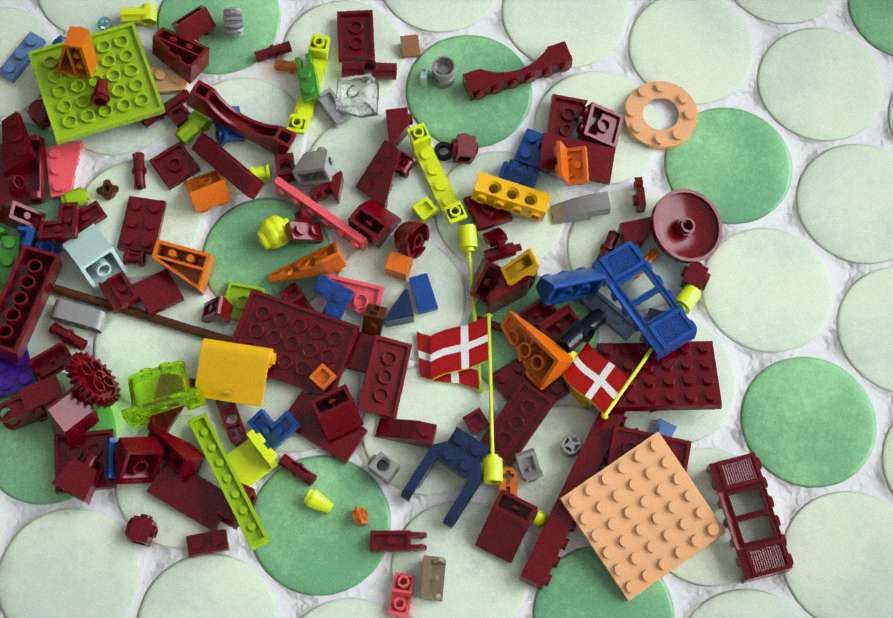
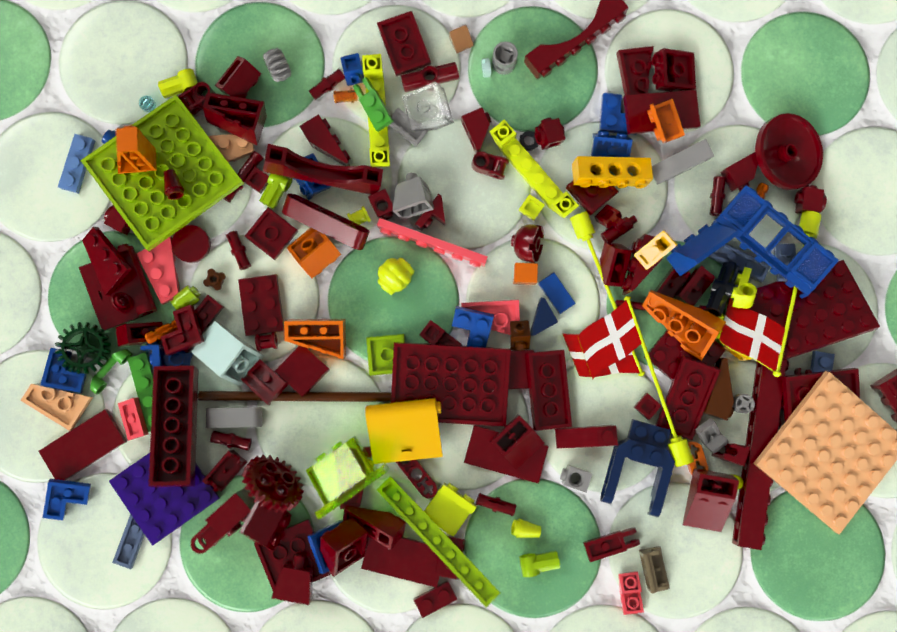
camera: 20 degrees left, 15 degrees up
dark red brick [125,514,158,547] -> none
dark red slope [201,295,233,323] -> none
blue plate [247,409,301,451] -> none
orange wedge [268,241,347,283] -> none
dark red hinge [285,208,324,244] -> none
orange plate [309,363,337,391] -> none
dark red slope [348,199,402,248] -> none
orange plate [352,505,369,525] -> none
dark red wing [355,140,402,208] -> none
light nougat plate [624,81,697,150] -> none
dark red plate [632,177,646,212] -> none
none -> orange axle [144,320,178,344]
none -> dark red tile [171,225,211,263]
none -> dark red piece [178,82,215,116]
none -> dark red slope [299,114,351,166]
none -> blue bracket [340,53,364,86]
none -> lime piece [519,551,560,577]
none -> reddish brown slope [704,358,734,421]
none -> dark red hinge [711,444,750,466]
none -> neon yellow plate [731,267,757,309]

